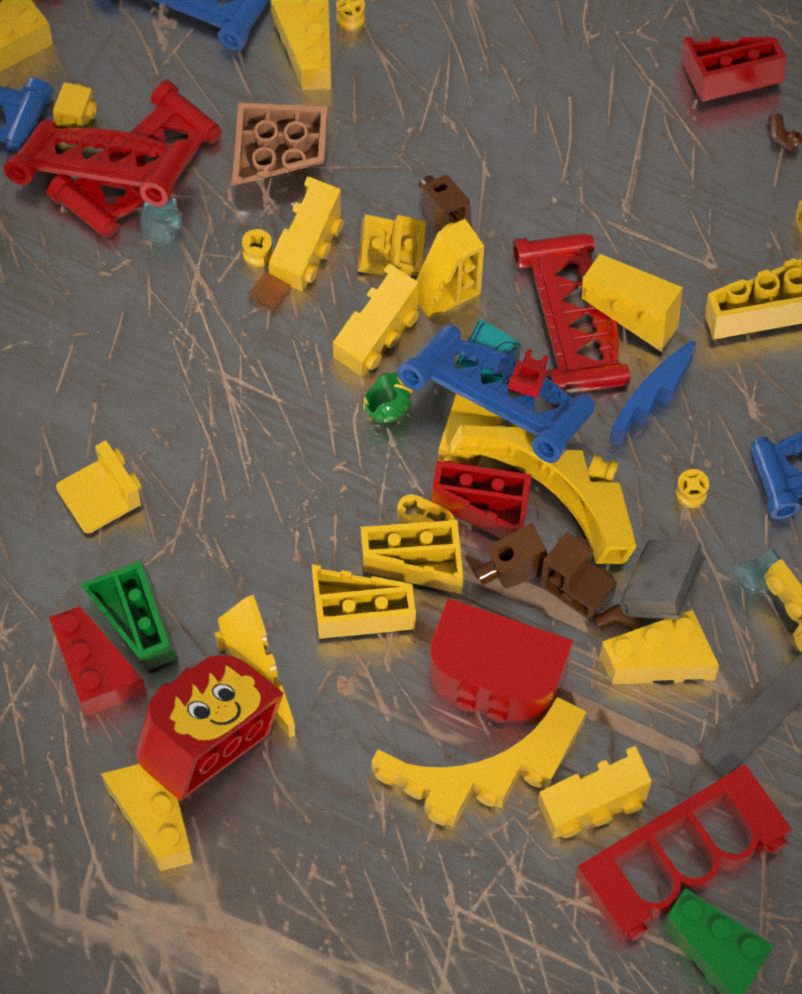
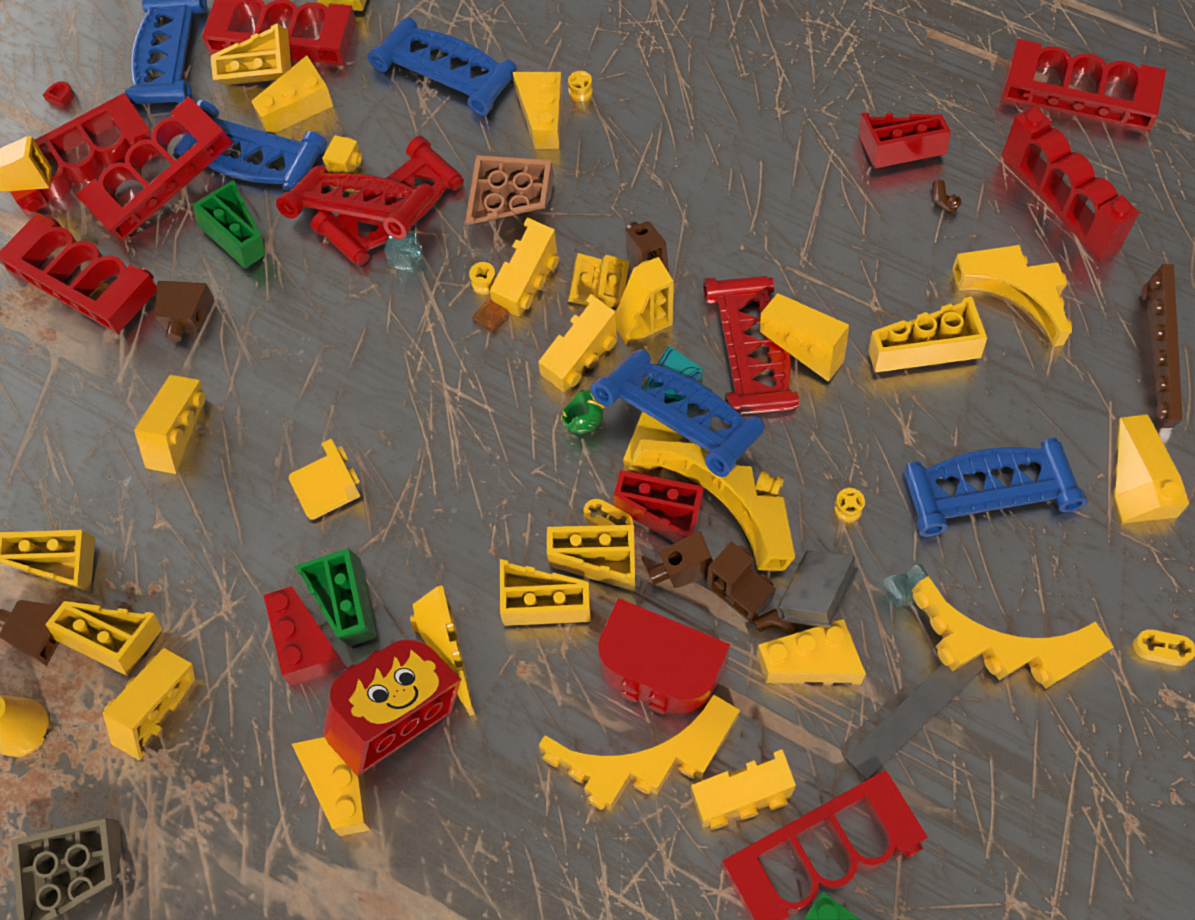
camera: 10 degrees right, 0 degrees up
red plate [508,349,548,398] -> none
blue slope [610,340,697,445] -> none

